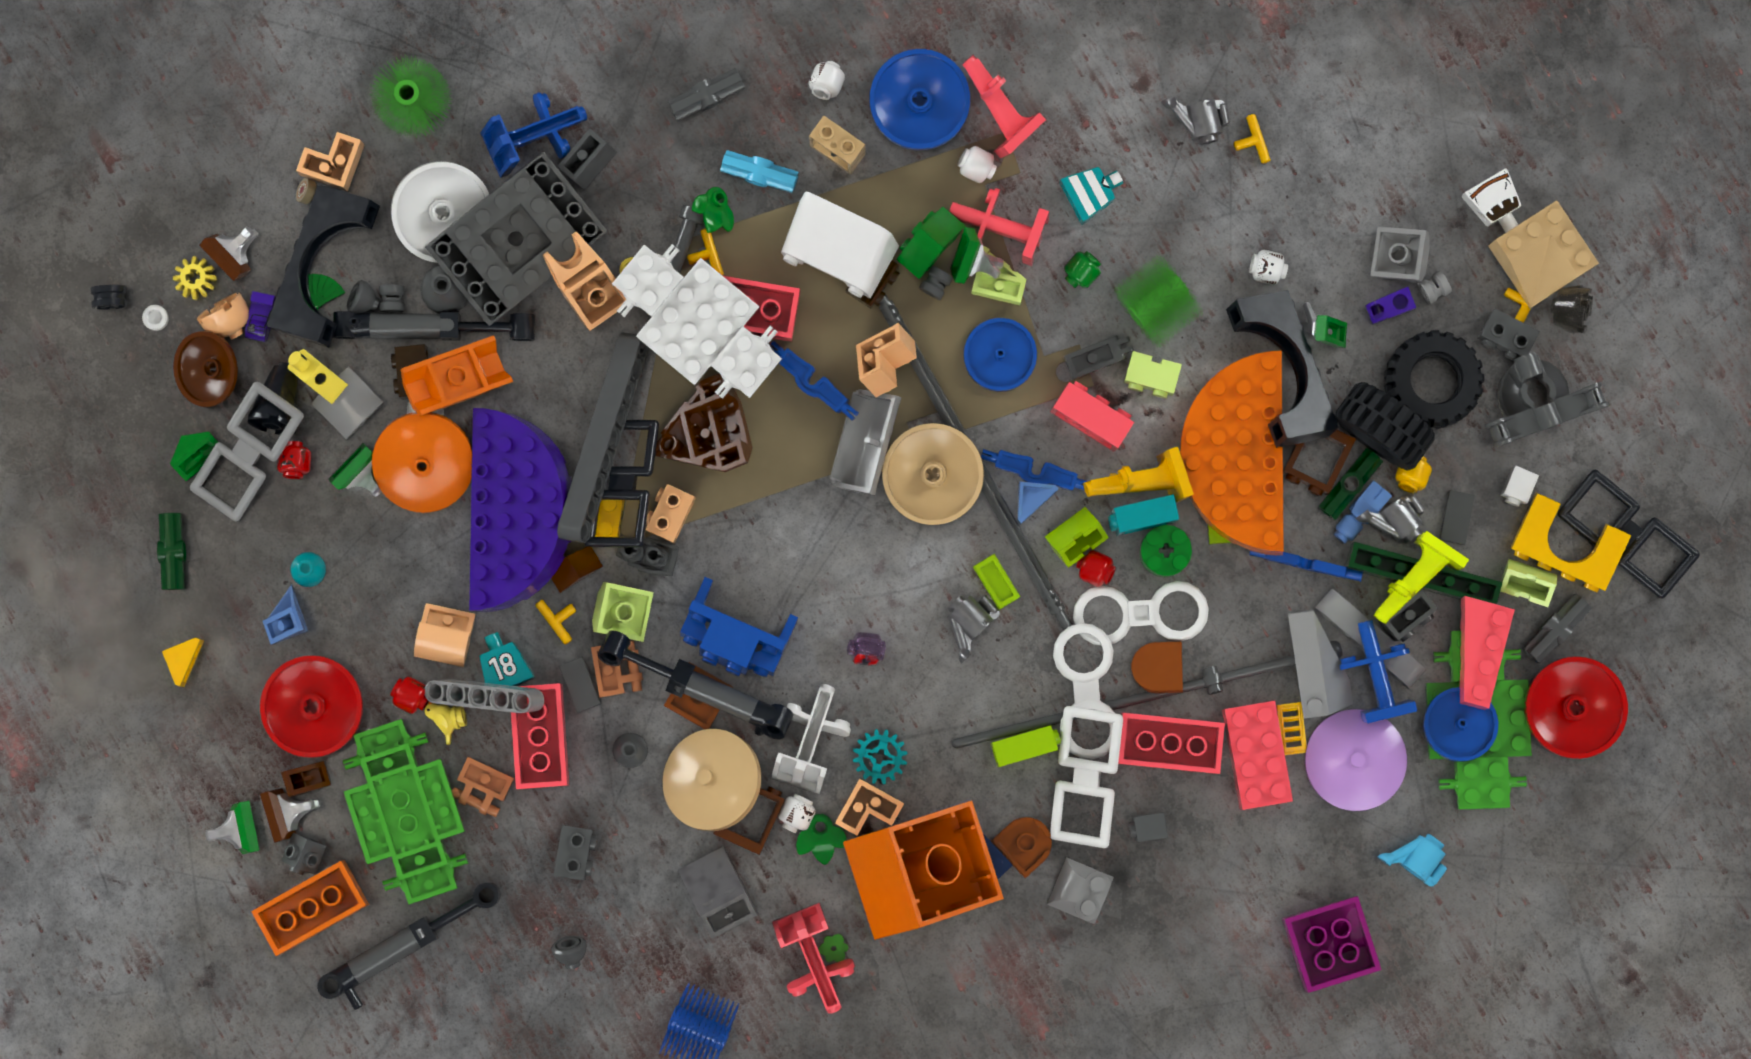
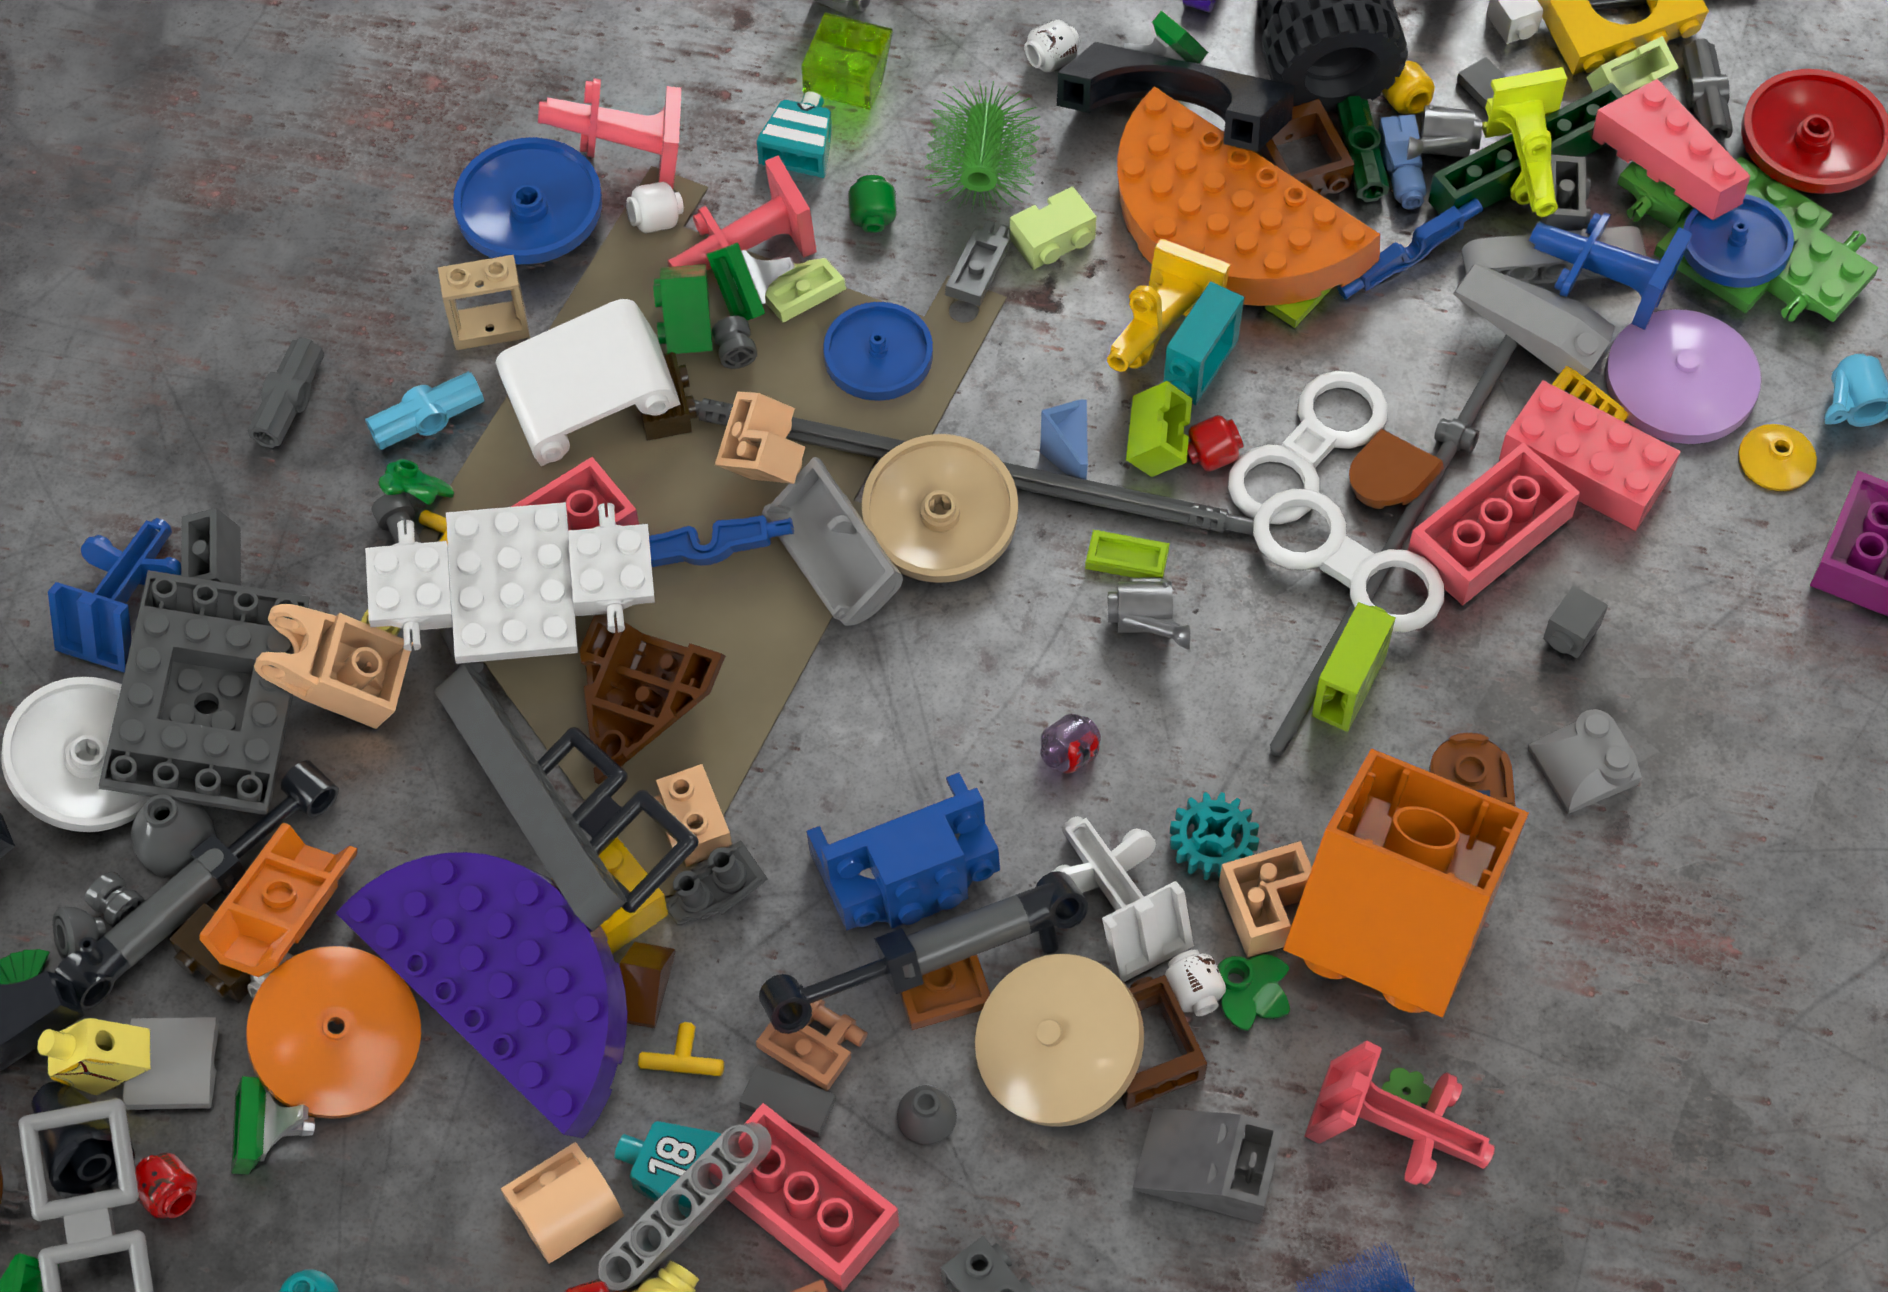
camera: 45 degrees left, 25 degrees down
yellowish green slope [592,582,654,642] -> none
white head [809,61,845,100] -> none
blue piece [981,449,1087,491] -> none
coral brick [1050,381,1134,452] -> none
white bar [1050,706,1123,848] -> none
green brick [1139,525,1192,578] -> none
none -> clear neon green slope [801,12,893,110]
none -> yellow dish [1738,424,1817,491]

